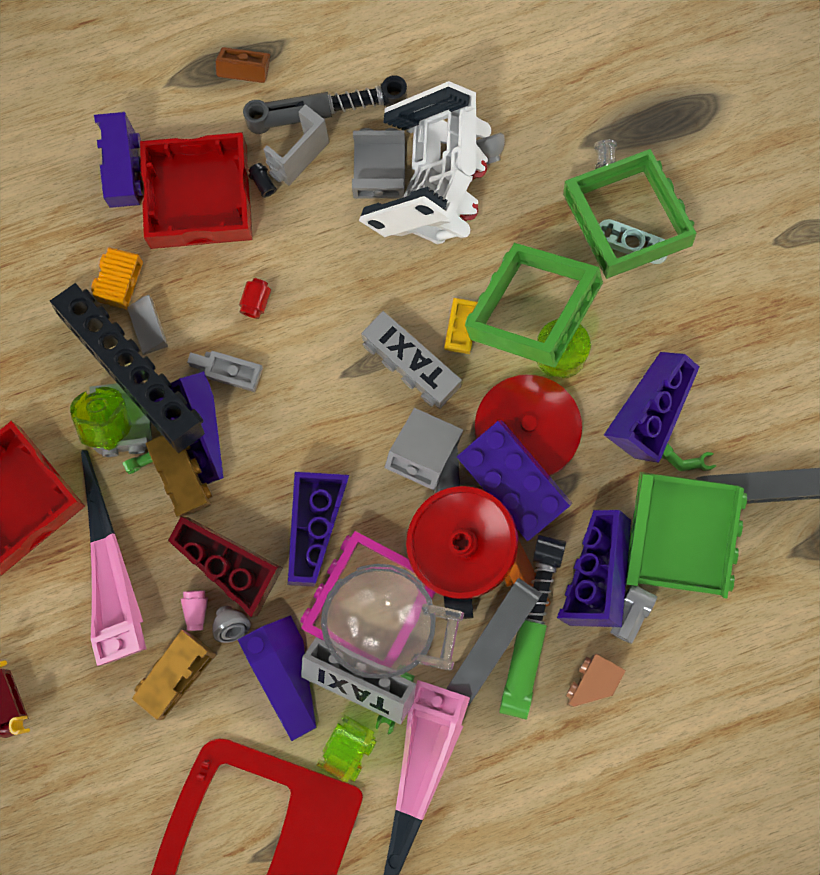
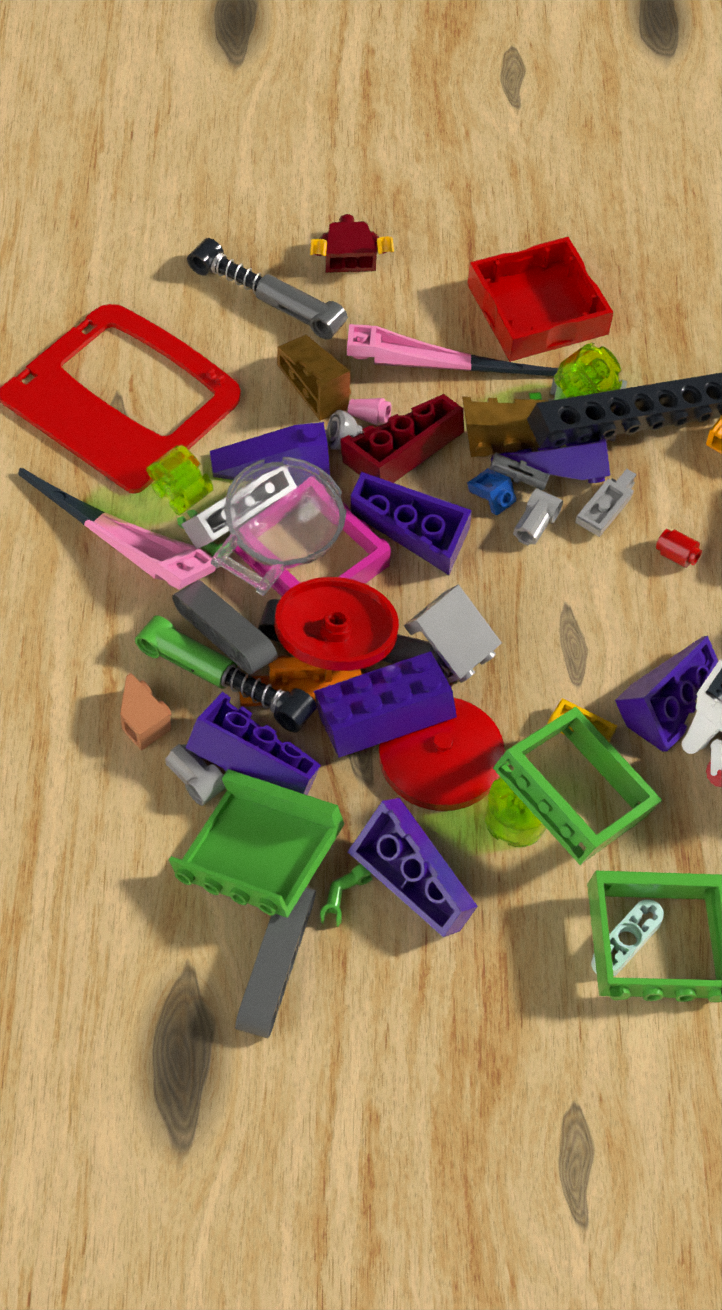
camera: 100 degrees right, 20 degrees down
light grey slope [127,295,168,355] -> none
light grey brick [361,311,462,409] -> none
none -> dark grey piece [187,238,348,340]
none -> blue bracket [467,468,516,515]
none -> dark grey pin [489,452,550,491]
none -> light grey piece [513,488,563,546]
none -> dark purple wedge [615,636,718,752]

